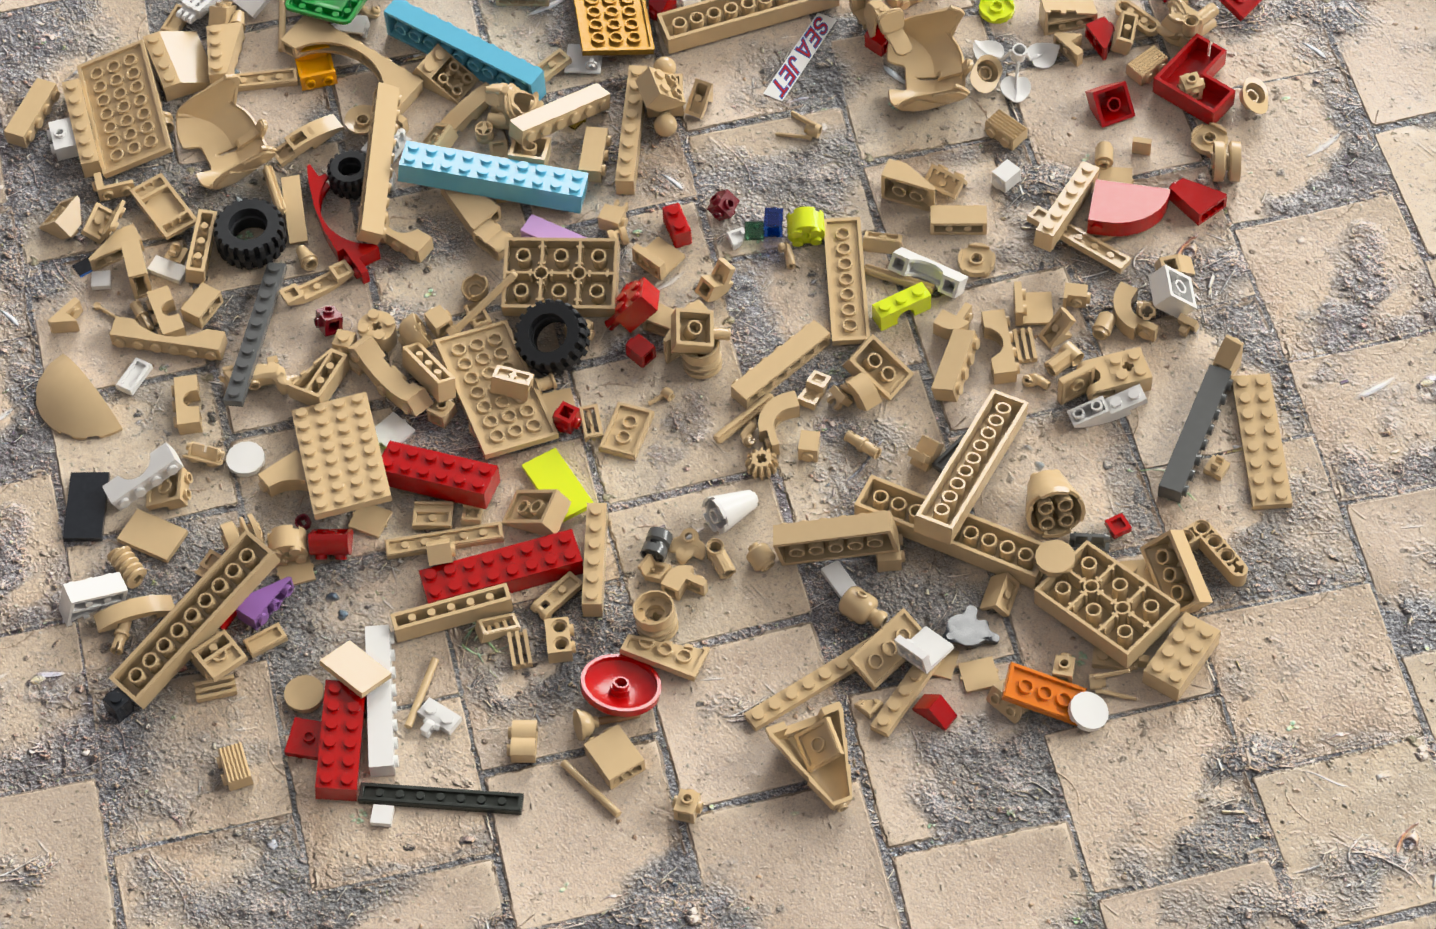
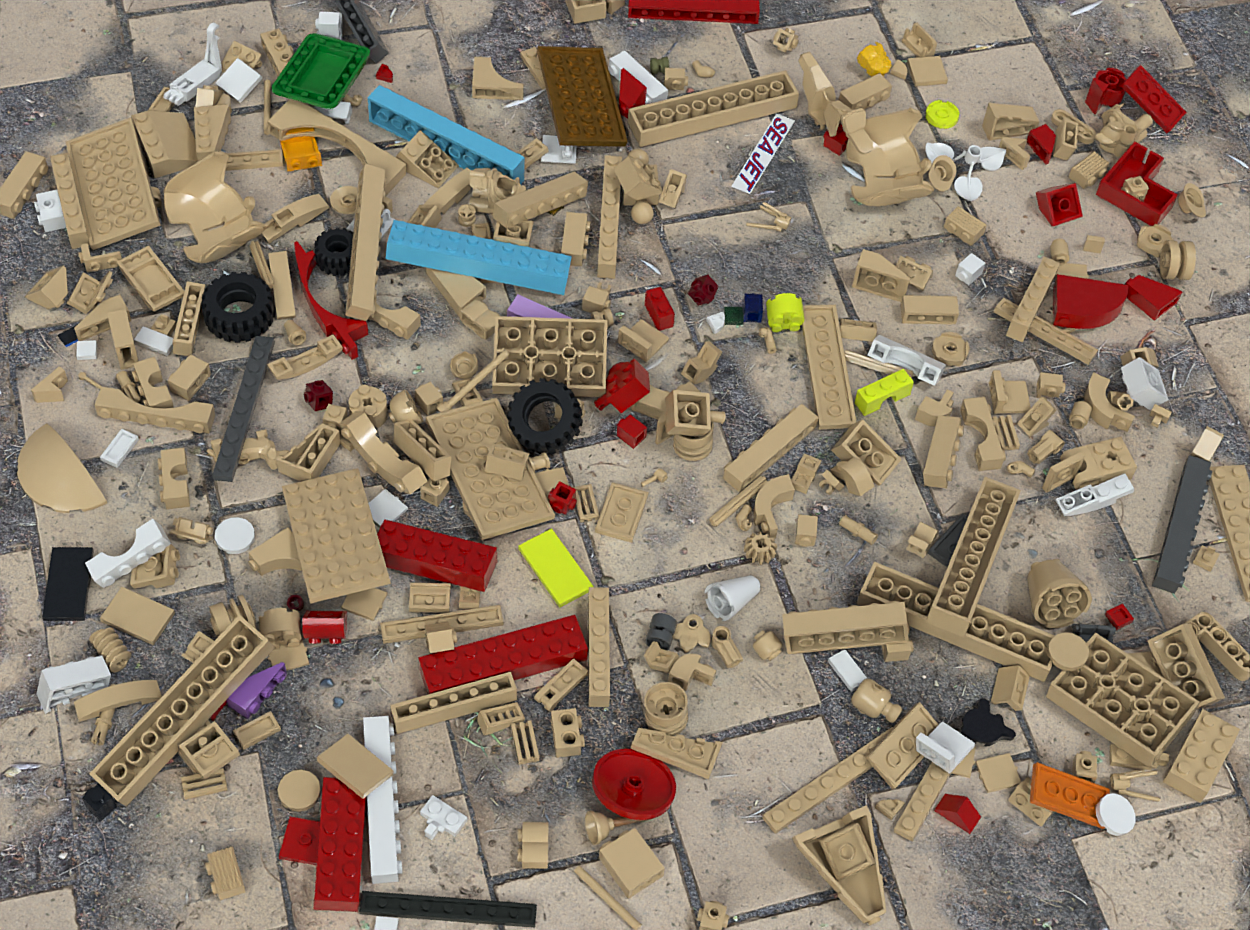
camera: 10 degrees left, 0 degrees up
tan bar [404,657,439,729] -> none
tan slope [502,489,571,535] -> none

